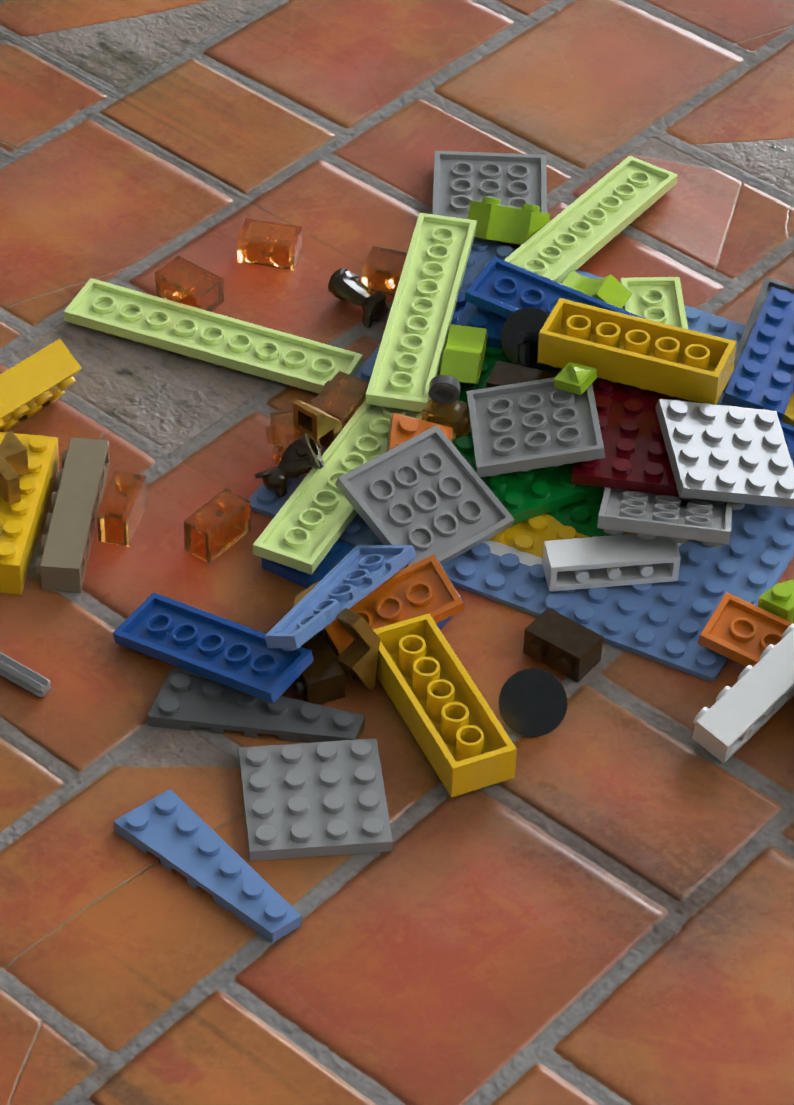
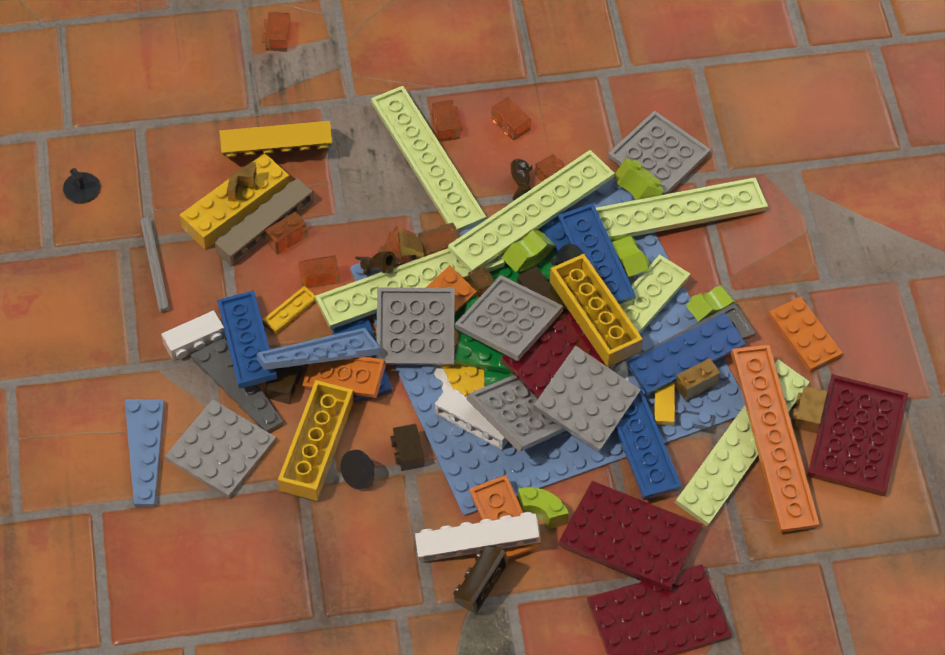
camera: 40 degrees right, 15 degrees up
pearl gold slope [336,608,380,690] -> none
dark grey tile [428,375,460,404] -> none
lime tile [553,362,597,395] -> none
none -> white brick [161,310,225,361]
none -> yellow tile [263,286,316,334]
none -> lime brick [685,285,739,322]

